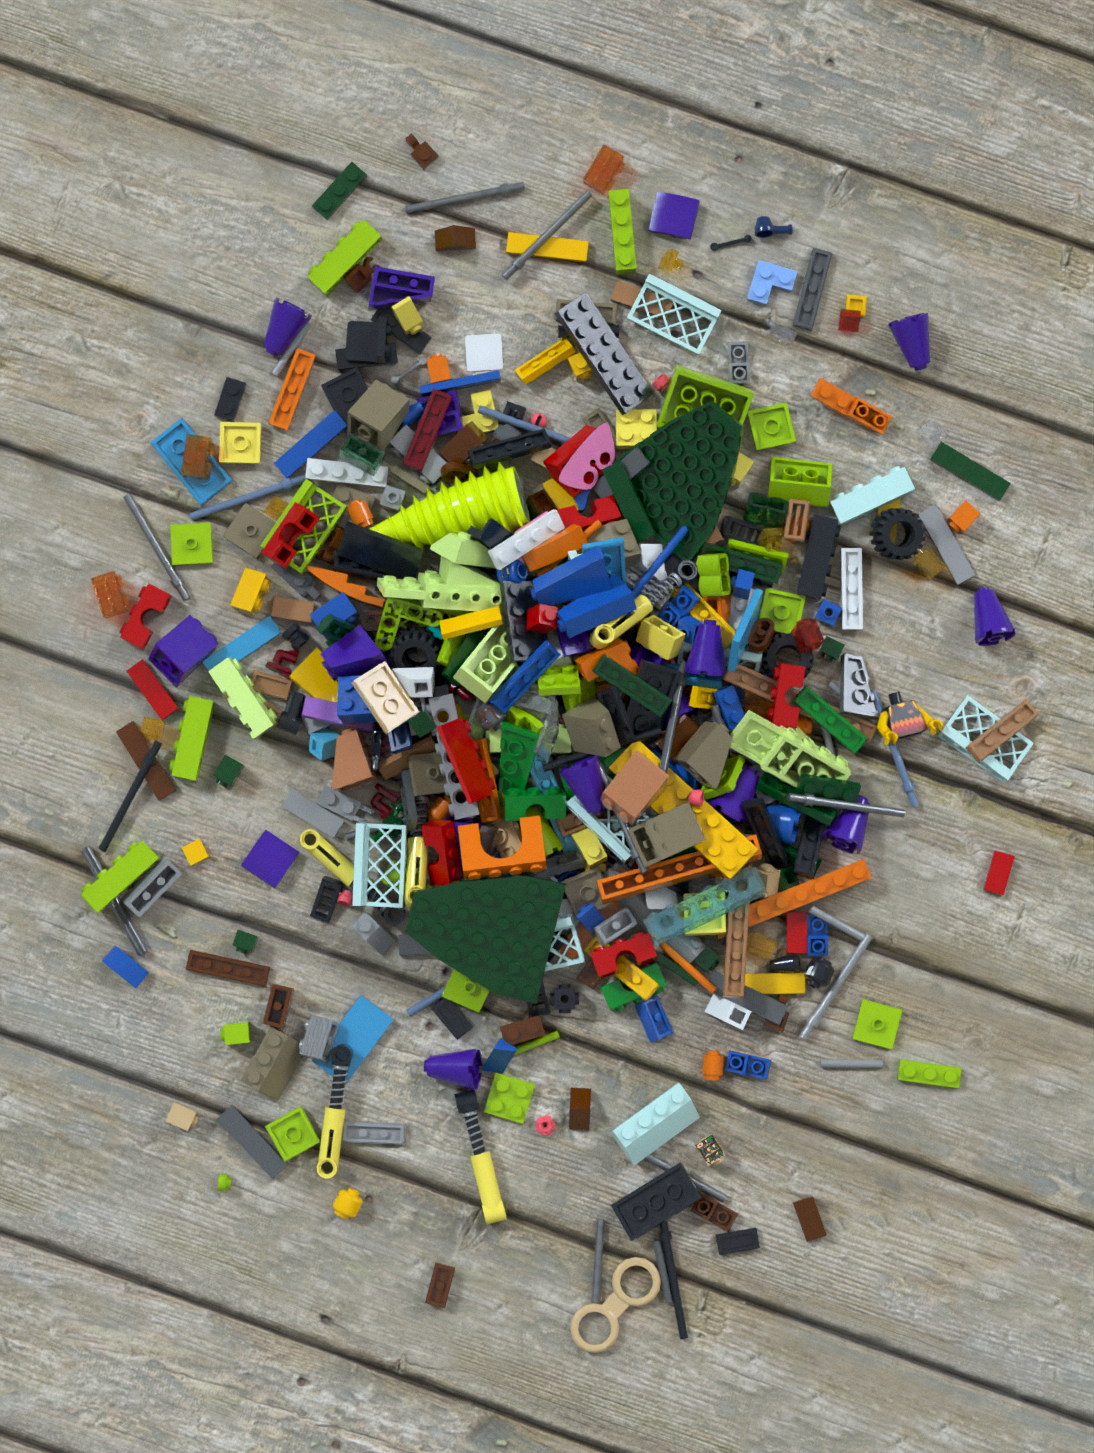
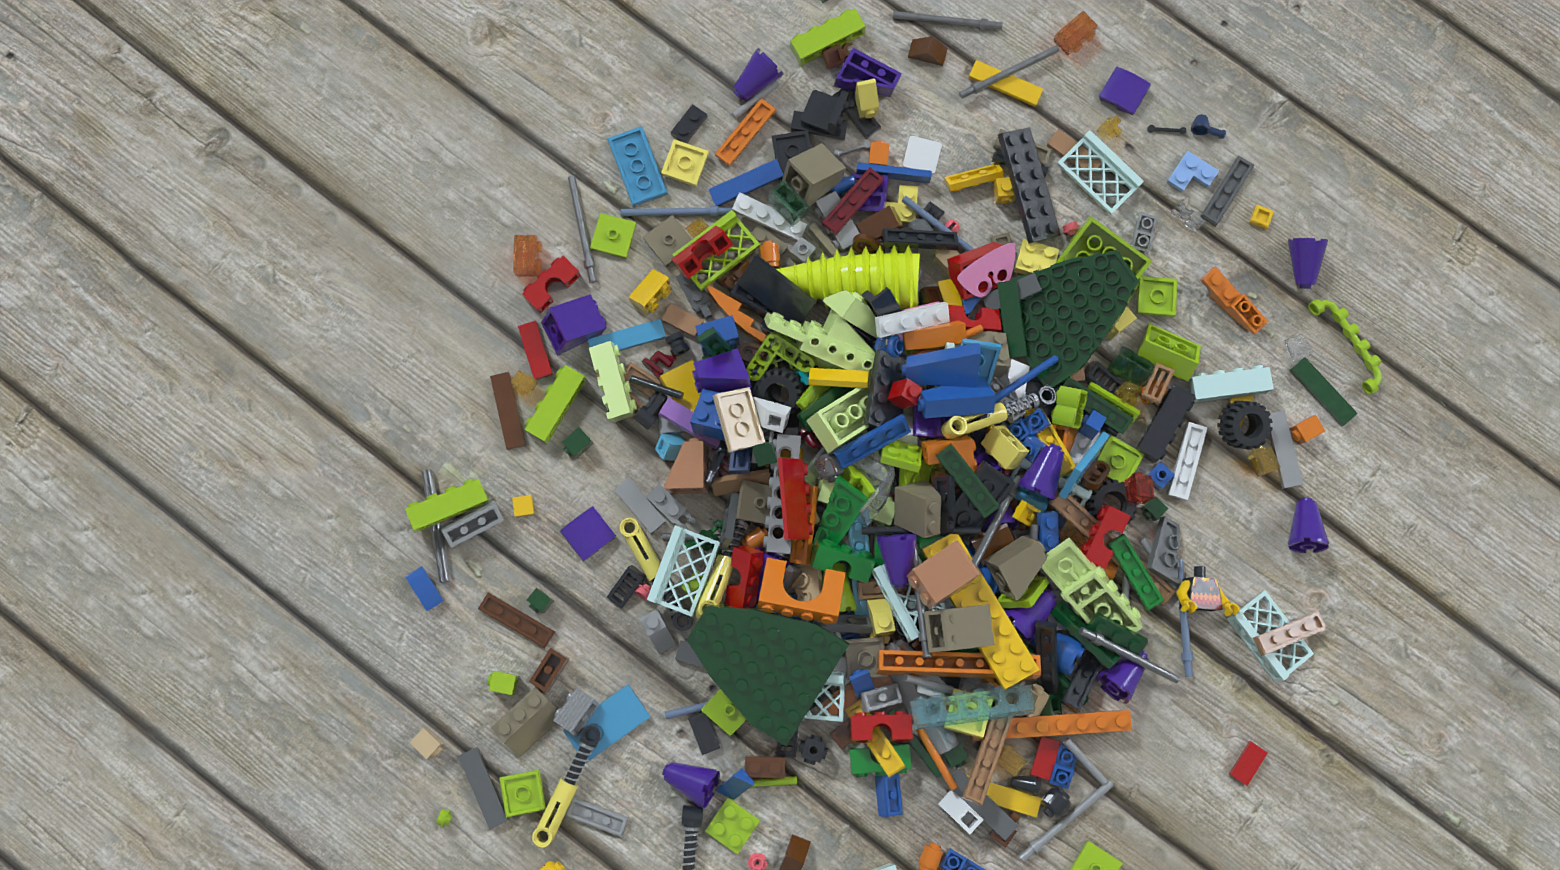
camera: 10 degrees right, 5 degrees down
black bar [98,740,162,852] -> none
clear orange brick [181,434,216,480] -> none
dark red piece [371,783,401,819] -> none
lime brick [608,189,636,275] -> none
coral hinge [688,790,704,807] -> none
clear red tile [838,309,861,332] -> none
none -> black bar [629,375,684,399]
none -> light grey bar [903,673,954,694]
none -> lime bar [1308,299,1382,395]

